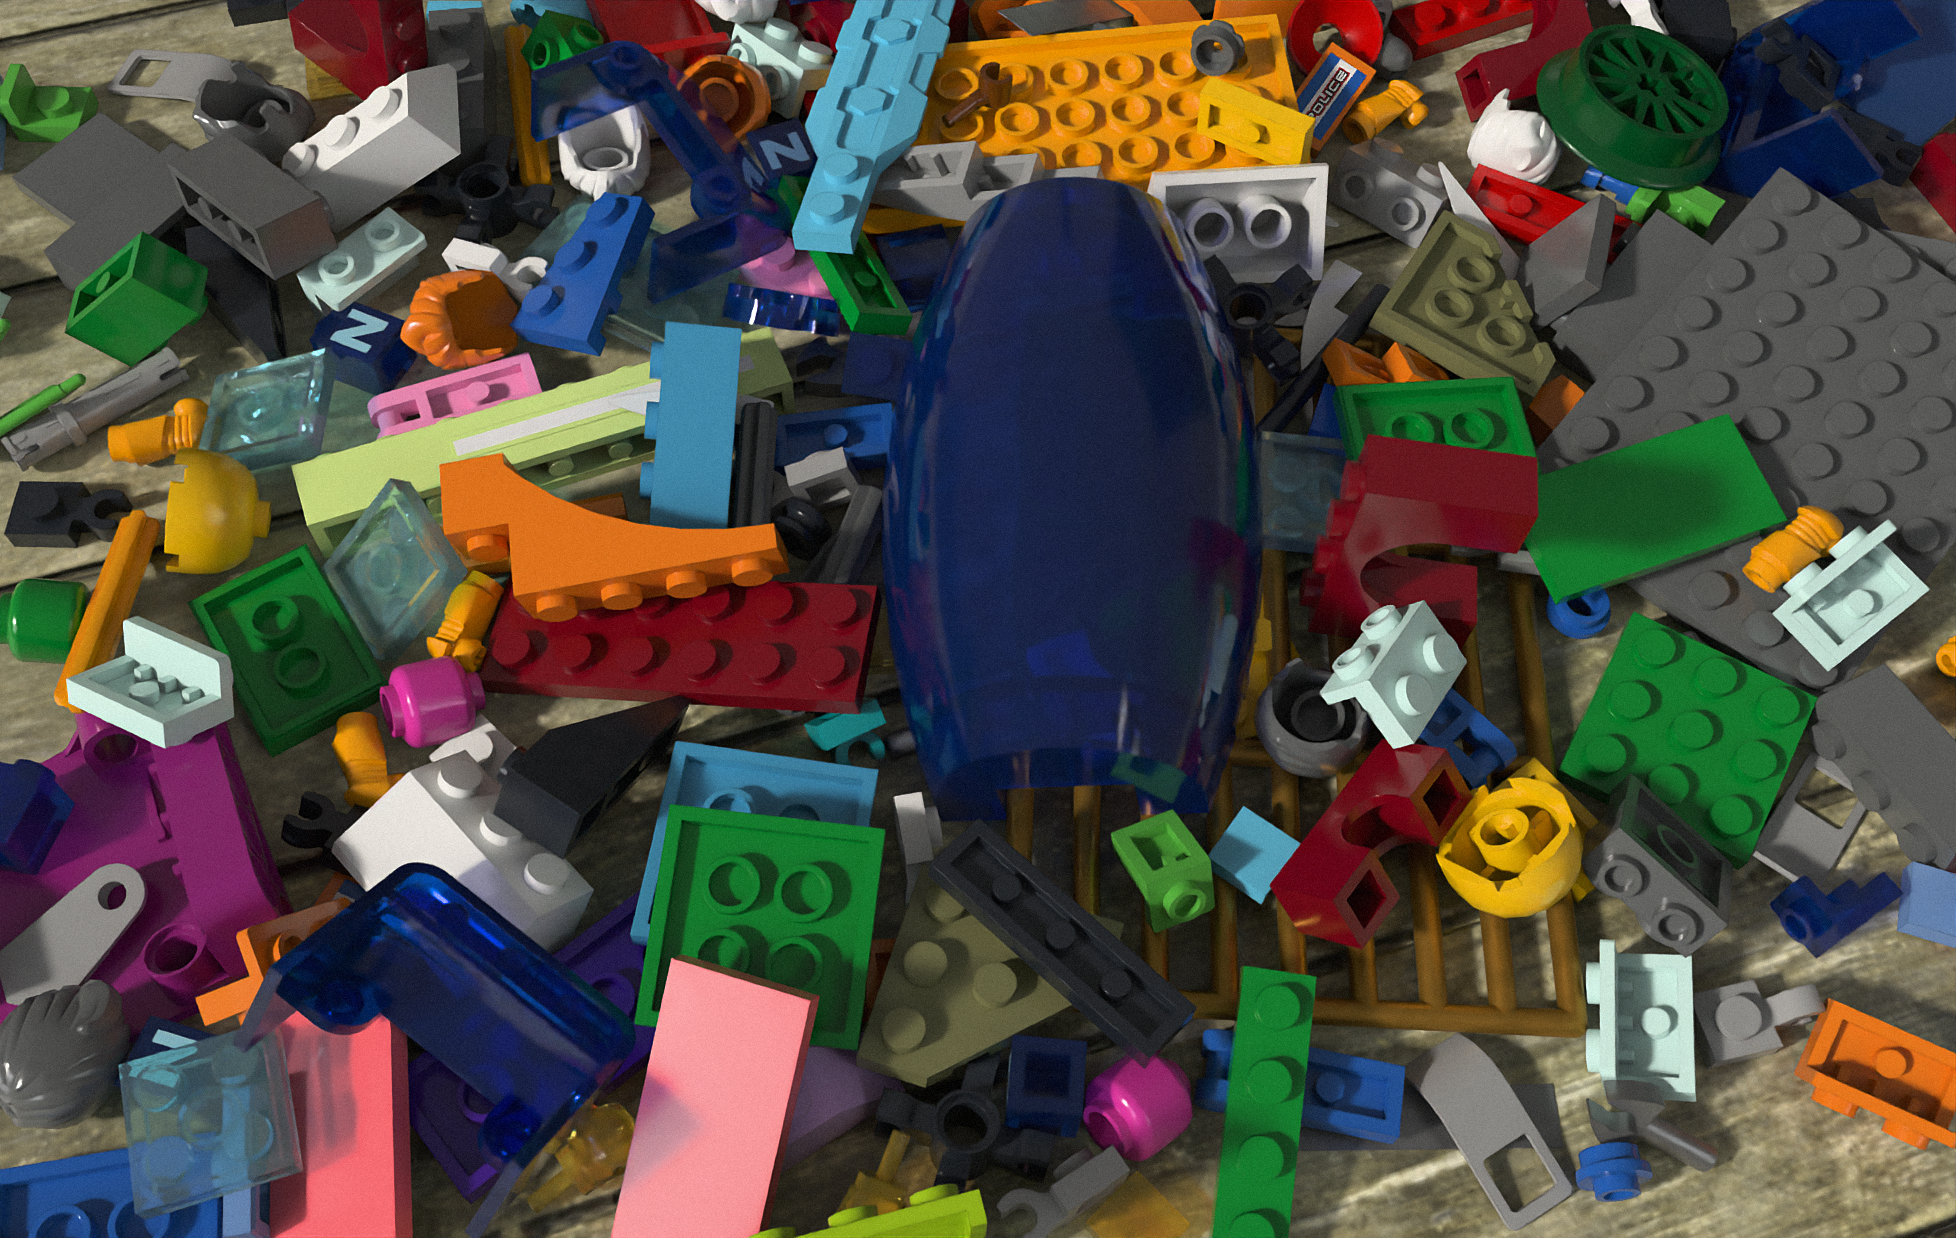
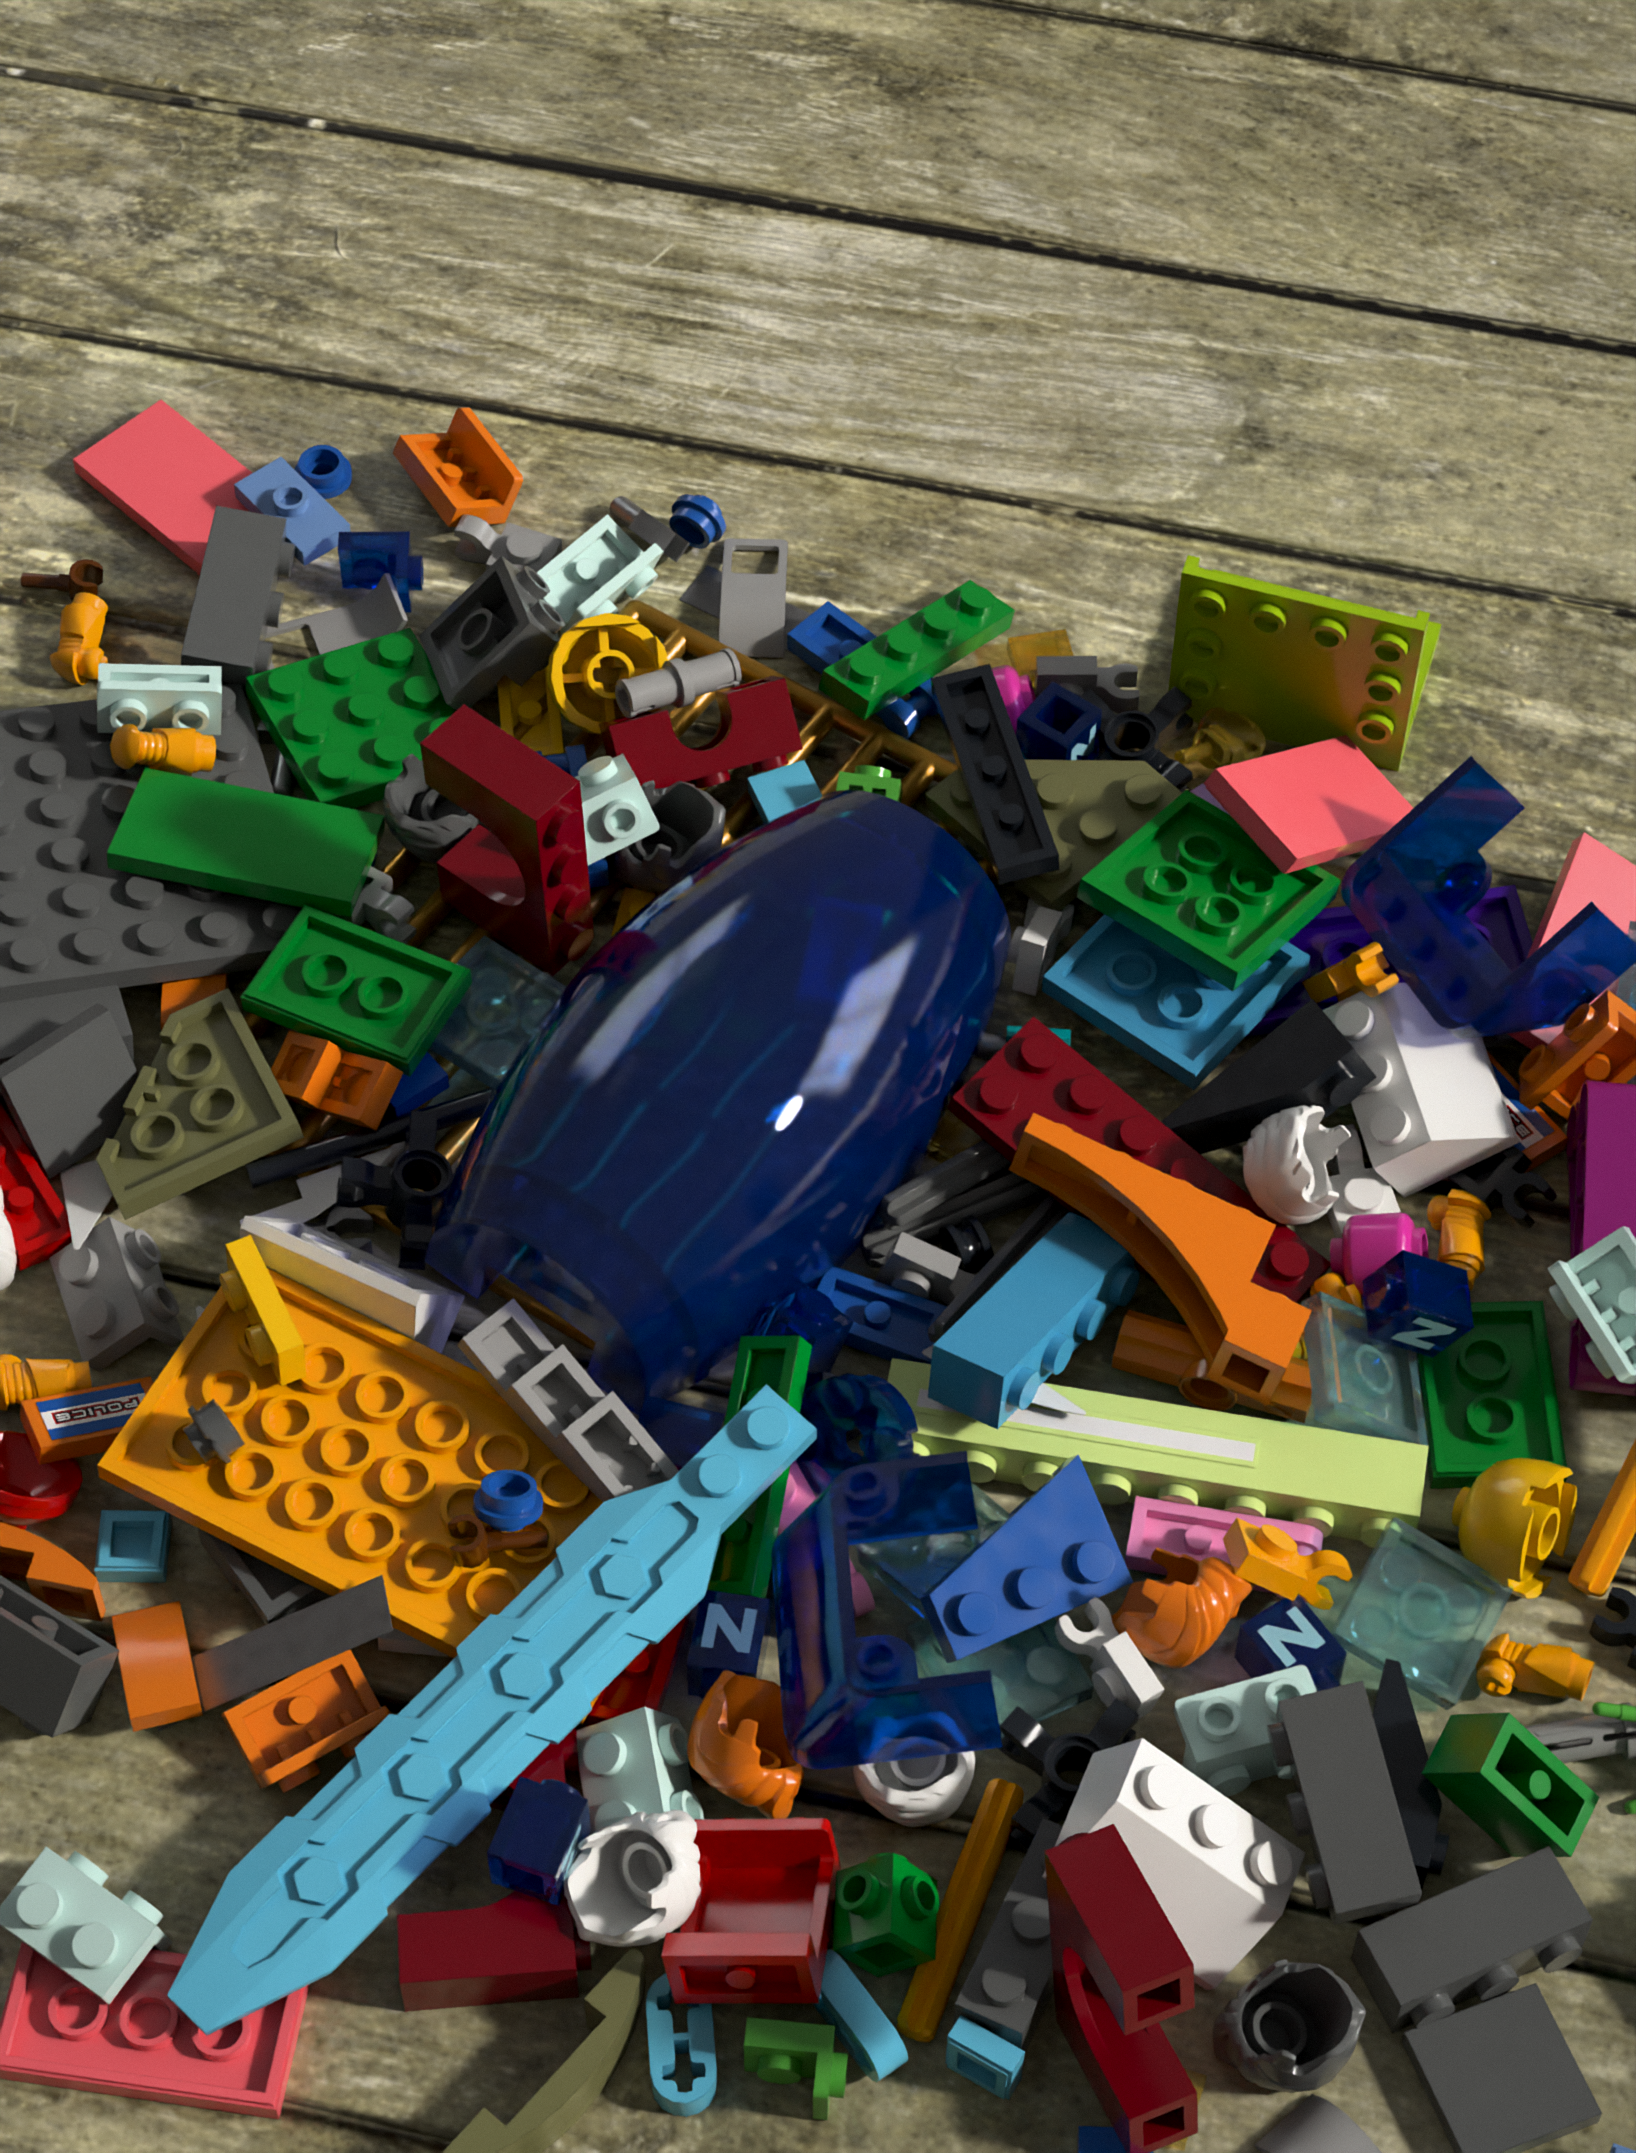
camera: 145 degrees left, 5 degrees down
none -> dark grey hair [383,754,490,863]
none -> blue plate [473,1470,543,1532]
none -> light grey pin [615,648,742,718]
none -> light orange plate [1223,1518,1353,1610]
none -> white hair [1243,1105,1351,1225]
none -> light orange plate [1302,942,1399,1003]
none -> clear blue brick [1362,1250,1474,1358]

